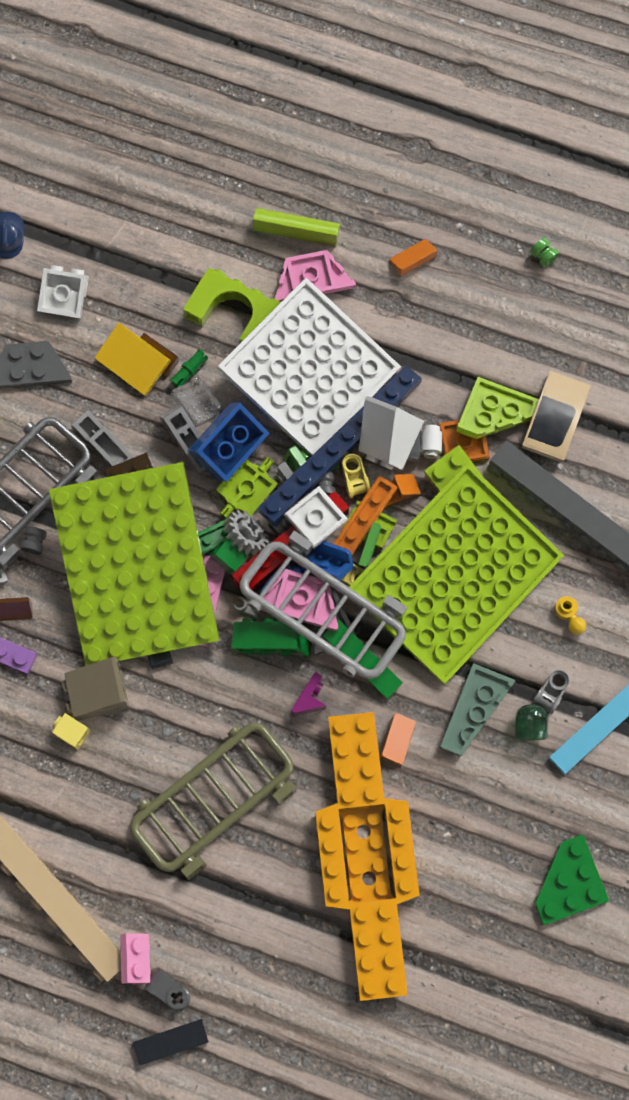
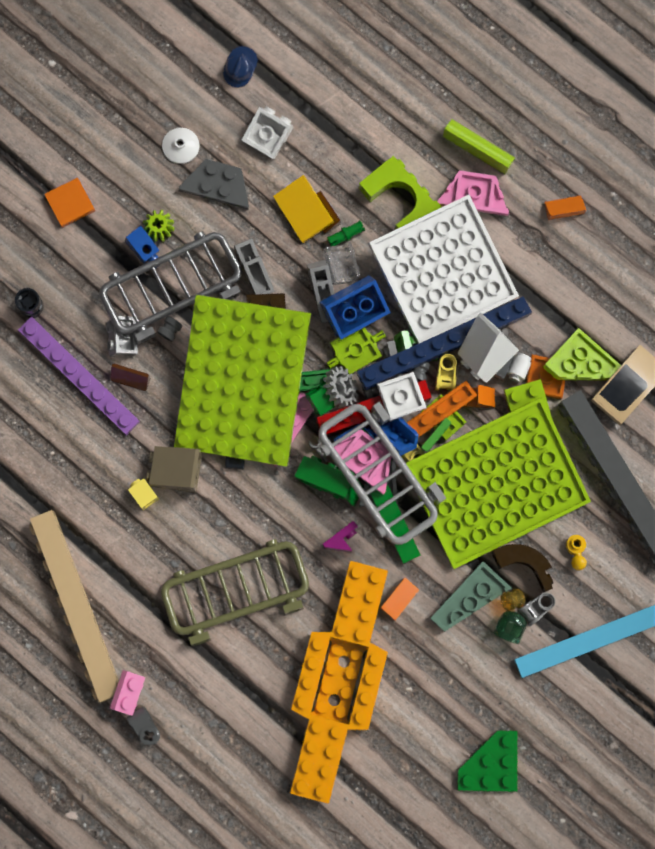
camera: 15 degrees right, 5 degrees up
black tile [133,1019,209,1066] -> none
none -> dark brown arch [491,544,554,593]
none -> clear yellow wheel [500,589,525,611]

